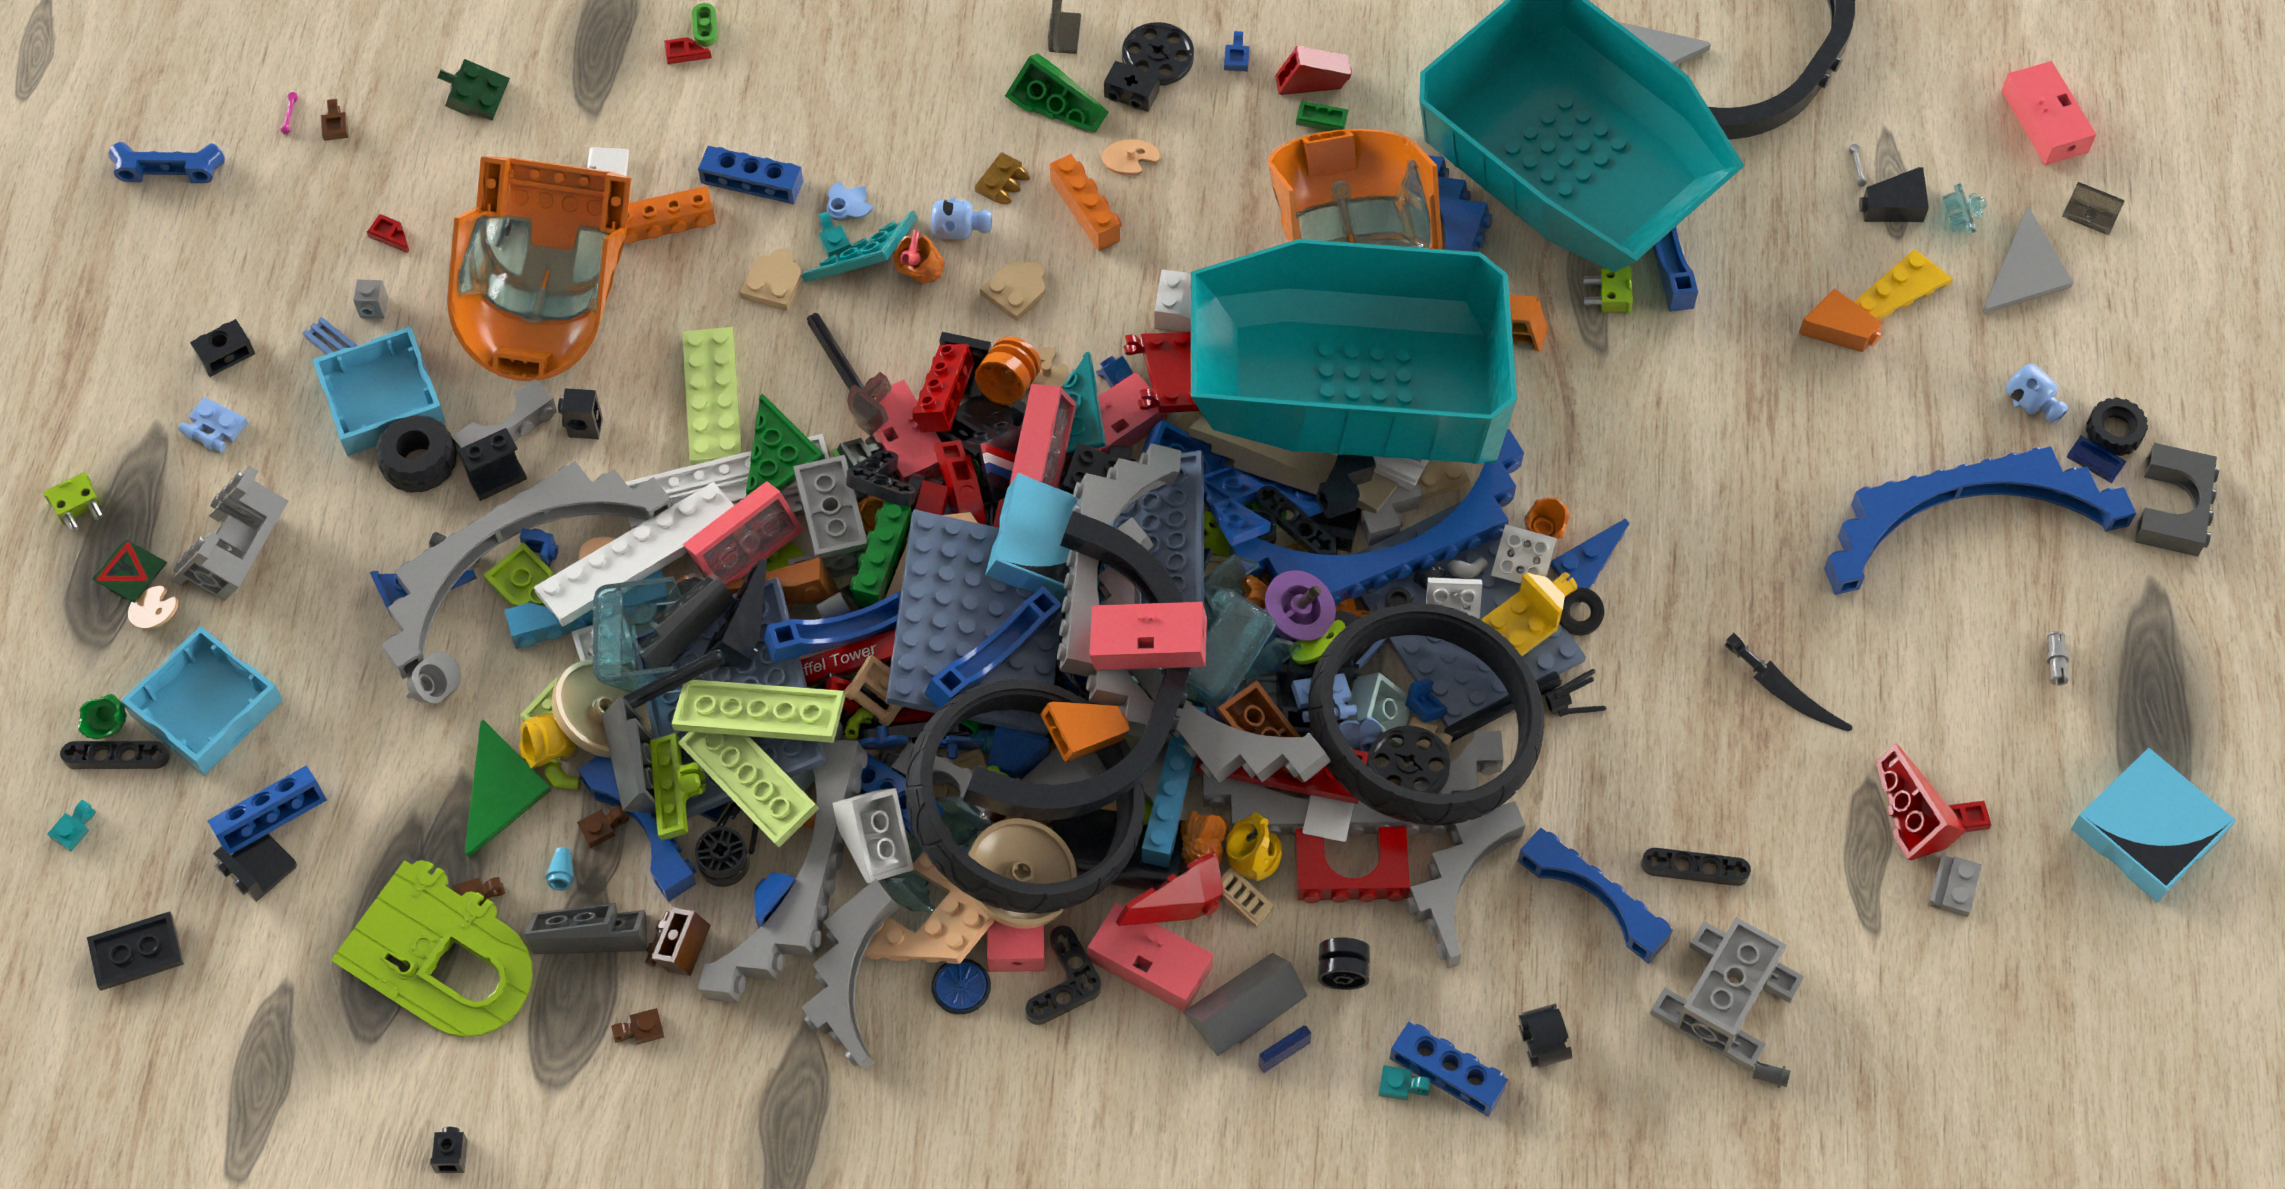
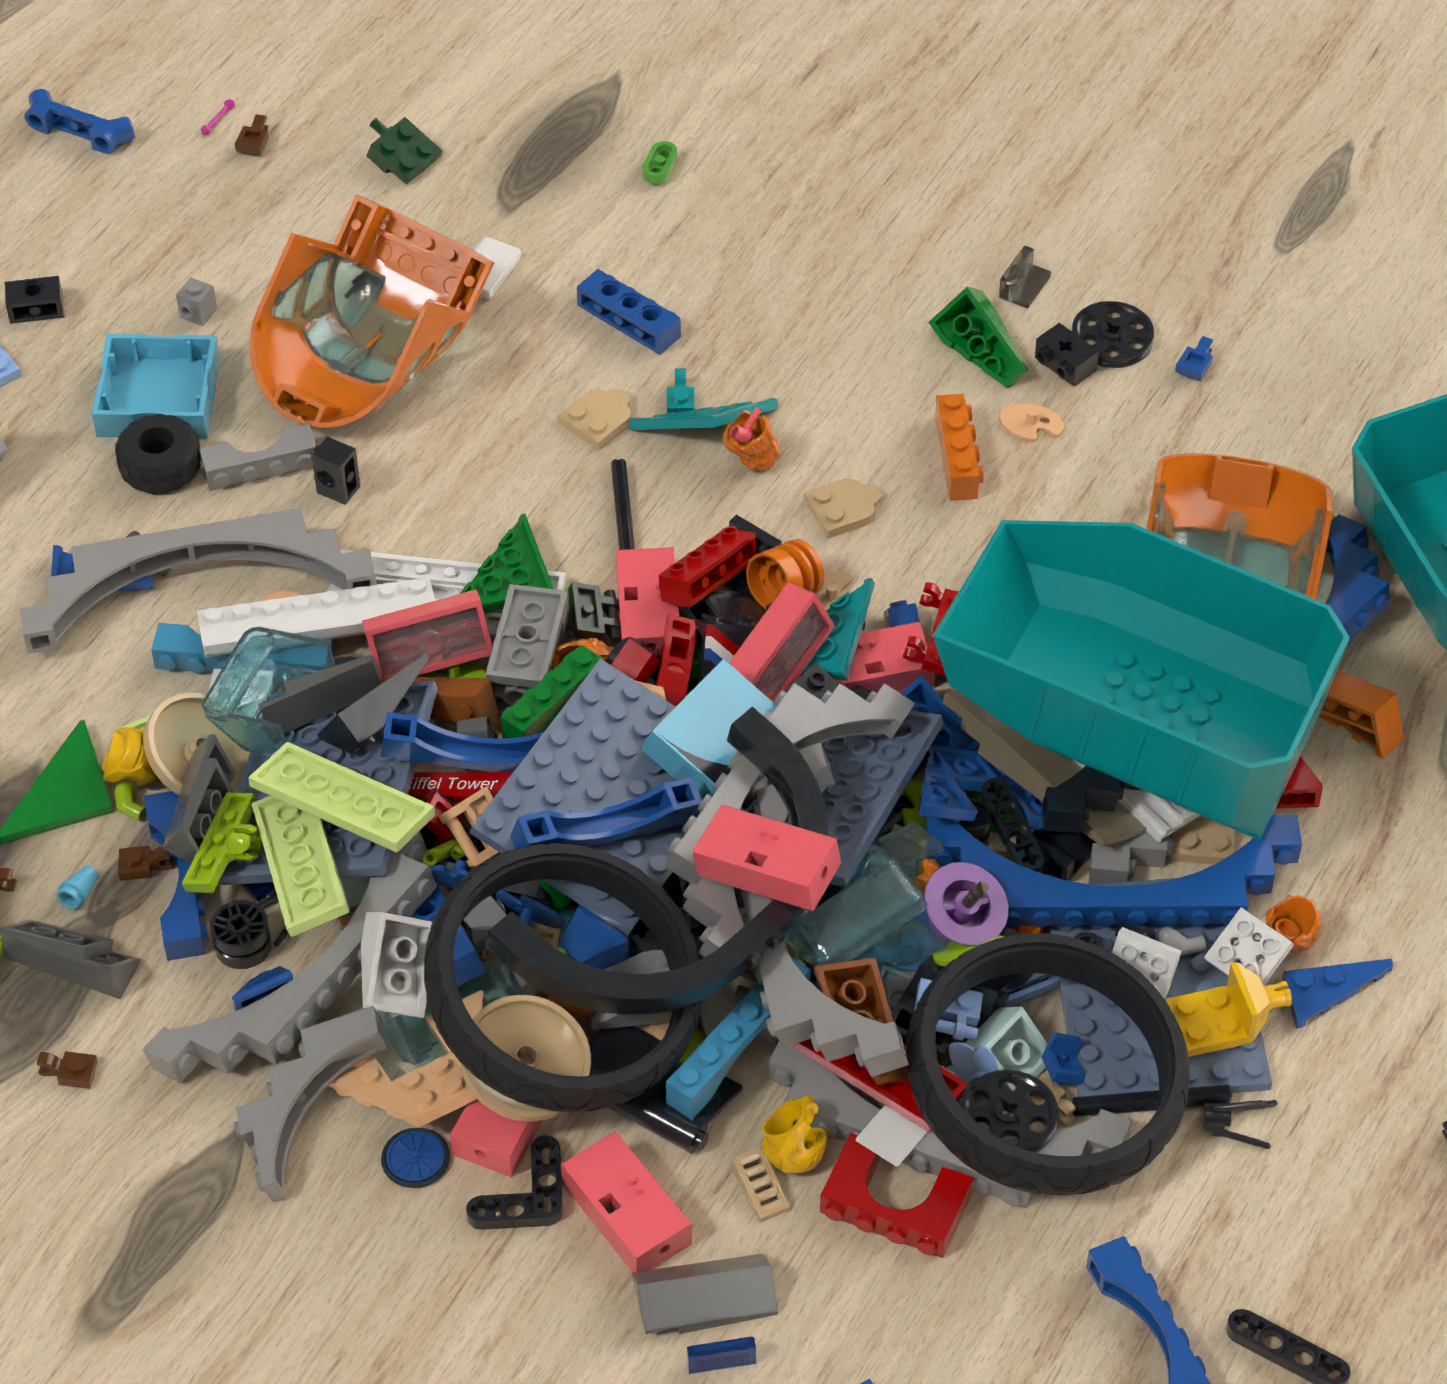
camera: 25 degrees right, 10 degrees down
medium blue tile [302,317,356,355] -> none
red tile [367,214,409,253] -> none
light grey piece [407,652,461,704] -> none
black panel [458,428,527,501] -> none
lime plate [483,542,553,607] -> none
blue bracket [519,528,559,568] -> none
black axle [623,649,726,709] -> none
orange brick [624,186,716,244] -> none
reddish brown brick [645,907,711,976] -> none
red tile [664,37,712,64] -> none
yellowish green plate [682,327,742,466] -> none
light blue plate [826,182,873,220] -> none
black beam [846,450,916,506] -> none
clear smoke brick [847,372,892,436] -> none
light blue piece [931,197,992,240] -> none
pearl gold plate [975,152,1030,204] -> none
orange slope [1040,702,1130,763] -> none
red wedge [1116,852,1224,926] -> none
orange hair [1181,811,1229,865] -> none
red slope [1275,46,1352,95] -> none
green plate [1296,101,1348,131] -> none
black wheel [1318,937,1370,990] -> none
light grey arch [1406,801,1525,968] -> none
black tyre [1560,587,1605,636] -> none

